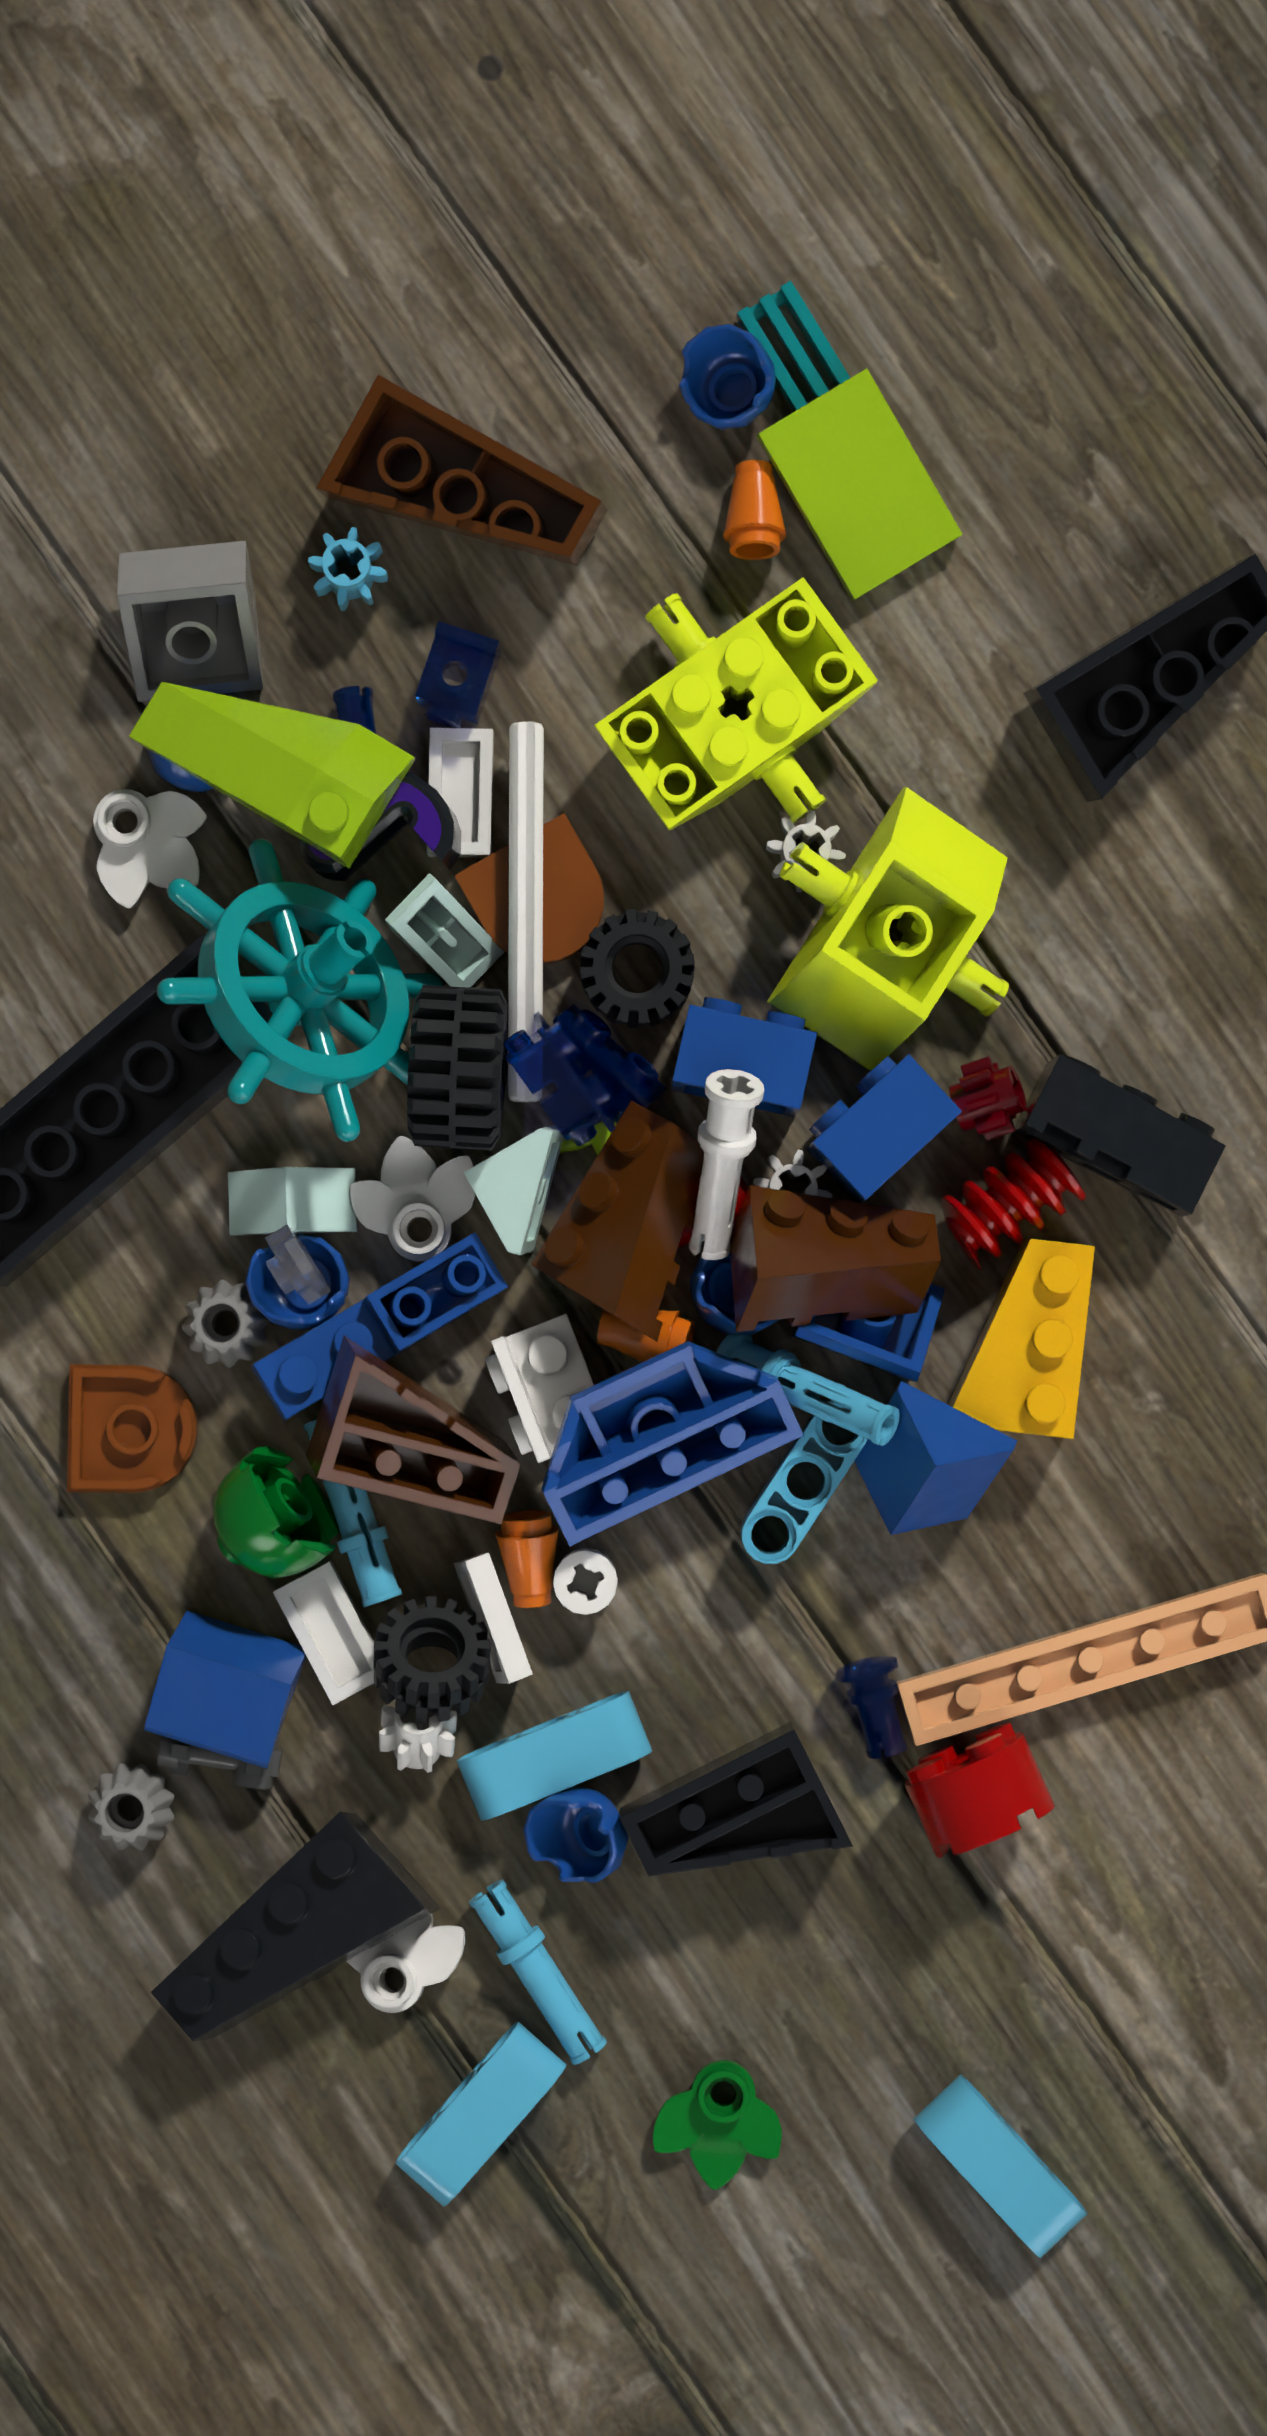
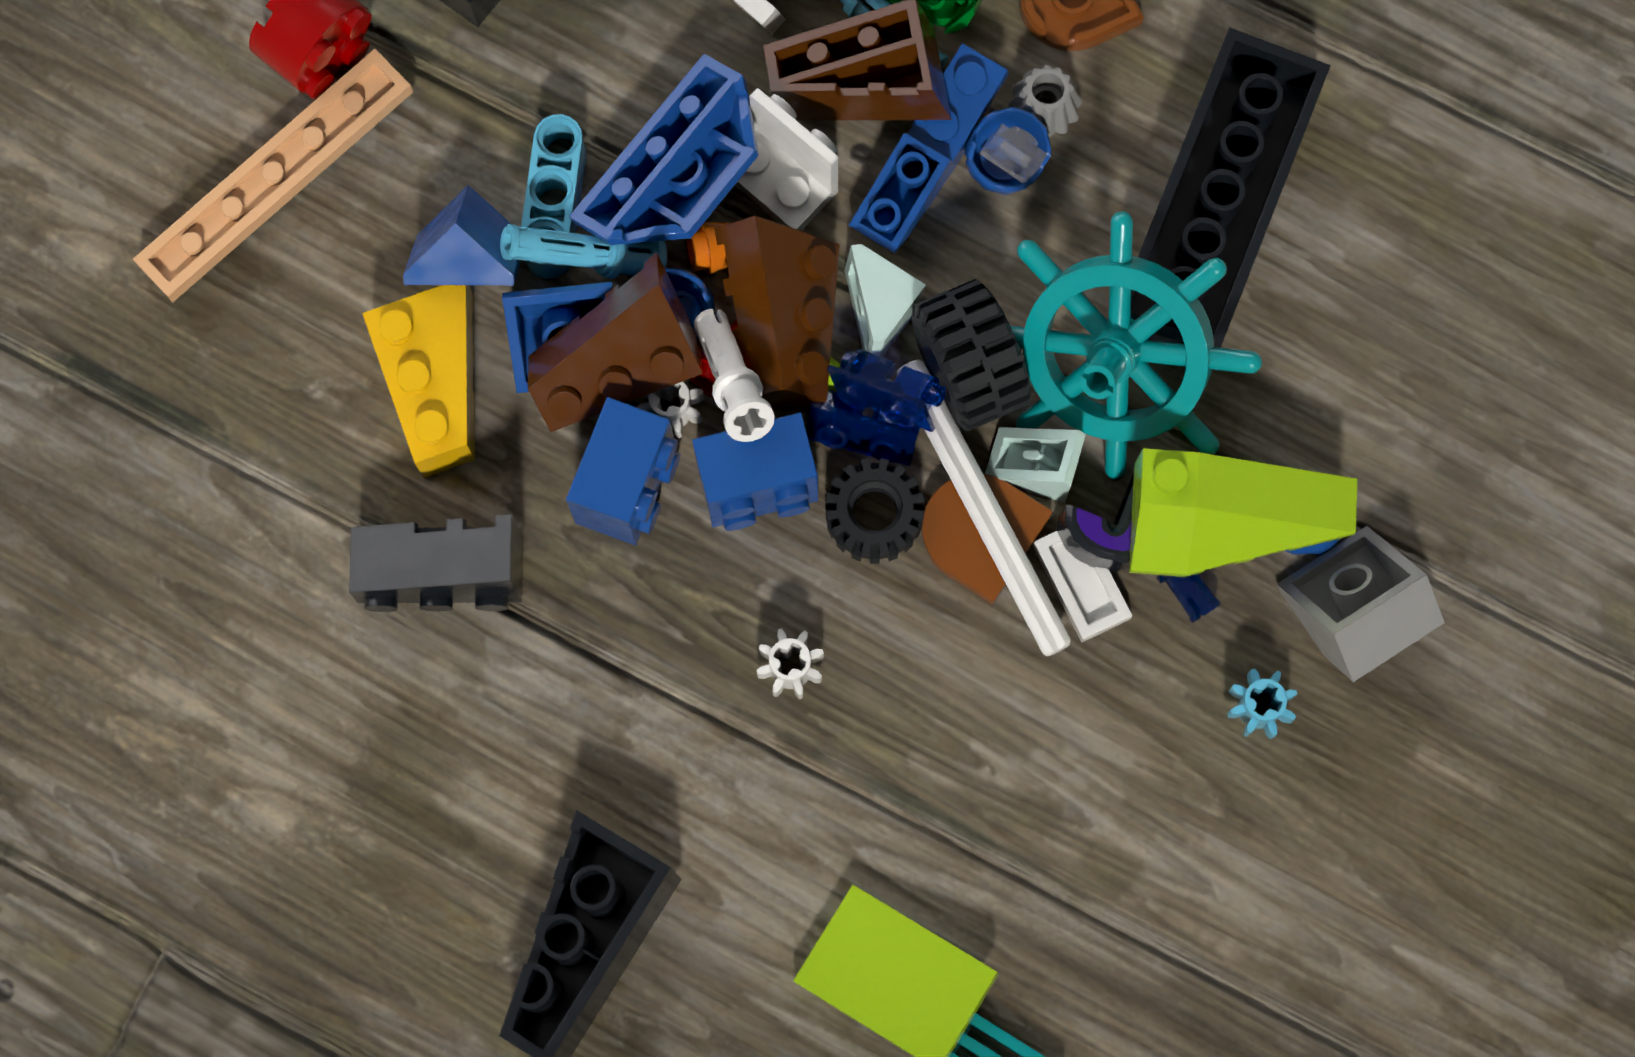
camera: 155 degrees right, 10 degrees down
white plate [93,789,207,909] -> none
light aqua slope [228,1167,358,1236] -> none
reddish brown wedge [316,375,608,566] -> none
white plate [350,1136,475,1262] -> none
clear blue brick [415,621,501,728] -> none
orange cone [495,1510,559,1608] -> none
white wheel [553,1547,618,1615] -> none
neon yellow slope [594,577,878,831] -> none
blue hair [679,324,775,430] -> none
orange cone [723,460,786,560] -> none
neon yellow slope [767,787,1009,1071] -> none
clear blue pin [835,1656,907,1759] -> none
red piece [941,1138,1086,1270] -> none
dark red gear [949,1056,1027,1141] -> none

